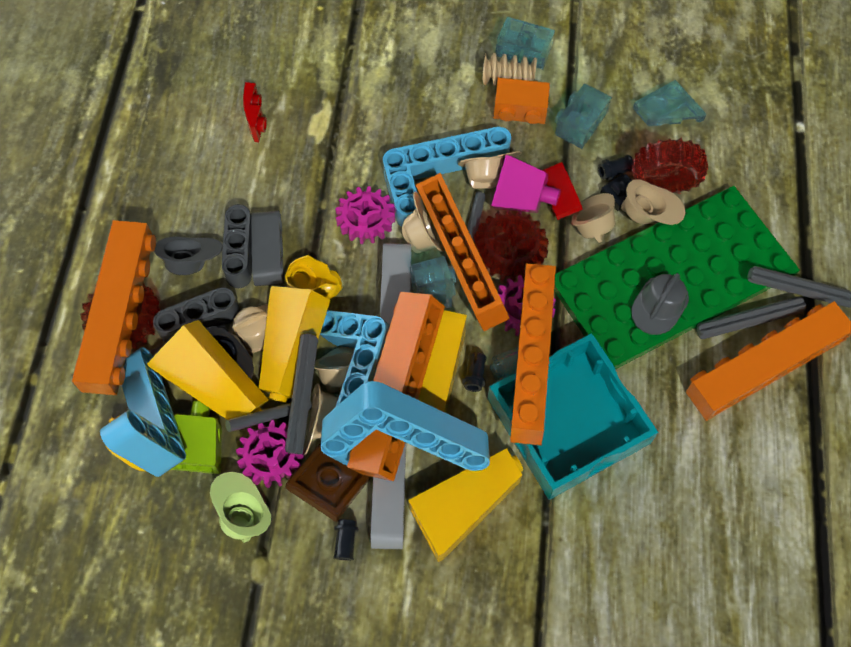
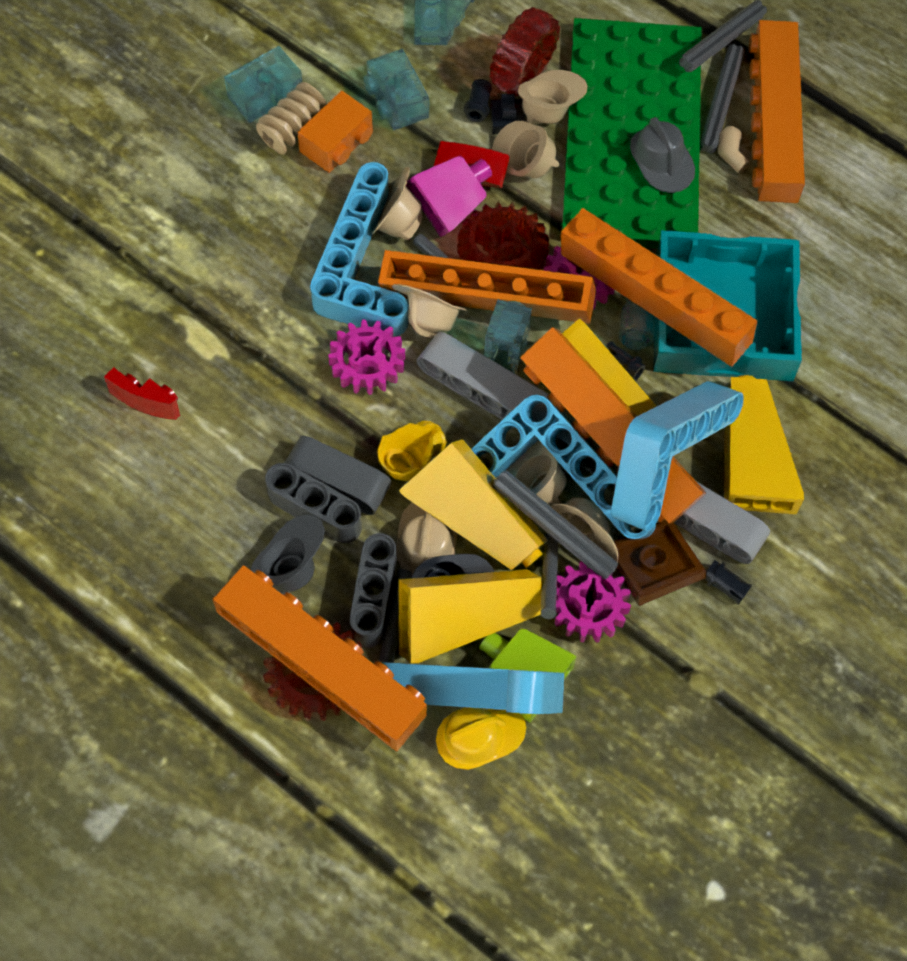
camera: 60 degrees left, 0 degrees up
yellowish green piece [210,472,271,543] -> none
none -> tan arm [718,126,750,174]

